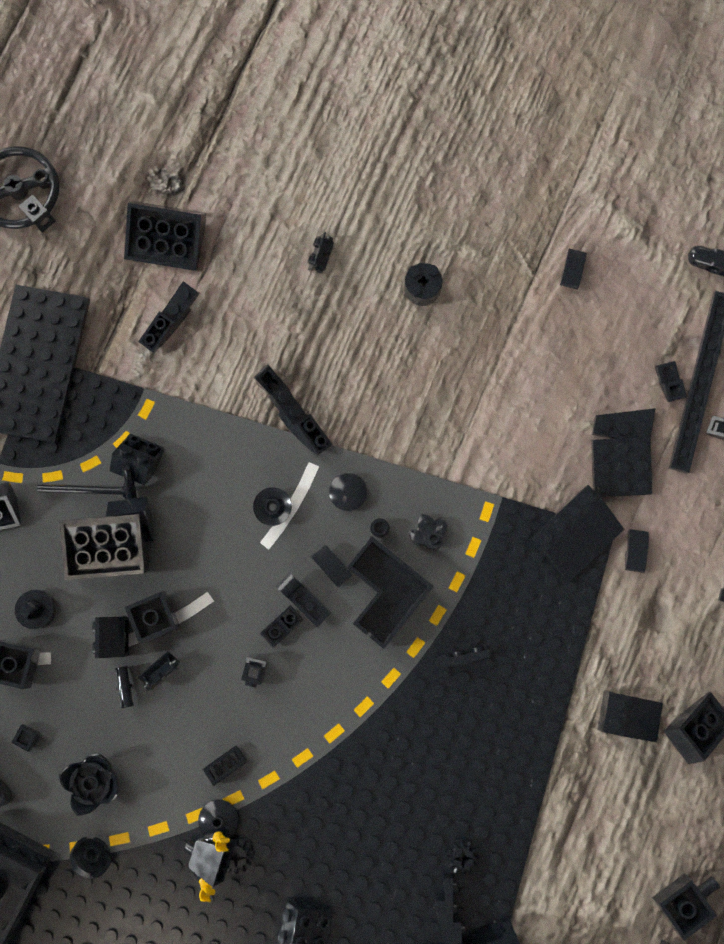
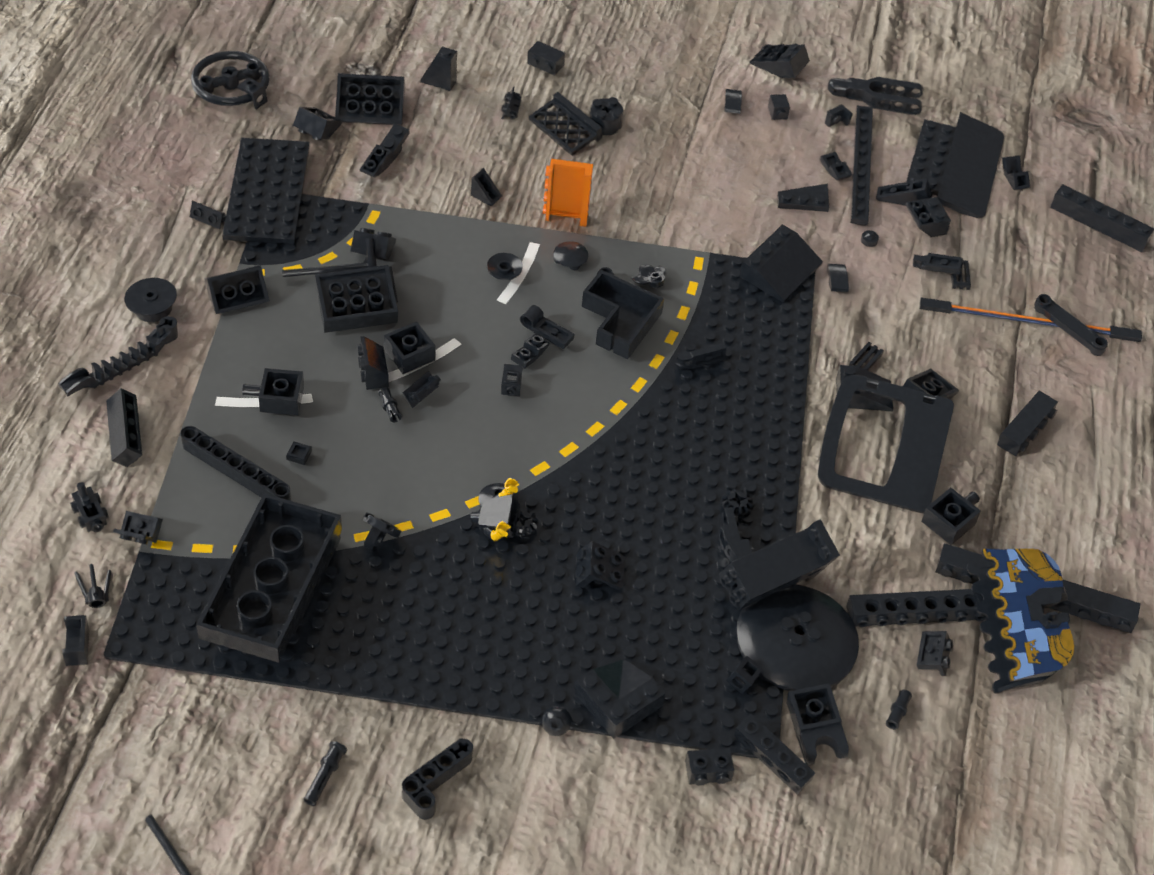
camera: 15 degrees left, 30 degrees down
black tile [15,590,56,629] -> none
black brick [59,753,119,816] -> none
black slope [202,745,247,786] -> none
black slope [268,385,333,456] -> none
black slope [310,544,352,588] -> none
black plate [591,437,652,497] -> none
none -> black slope [293,107,343,141]
none -> black slope [420,46,457,91]
none -> black brick [527,41,565,76]
none -> black fence [528,91,602,156]
none -> orange panel [543,159,593,227]
none -> black slope [750,43,810,78]
none -> black brick [768,94,790,120]
none -> black door [817,375,954,514]
none -> black bracket [825,104,852,127]
none -> black tile [849,341,884,371]
none -> black tile [861,230,879,247]

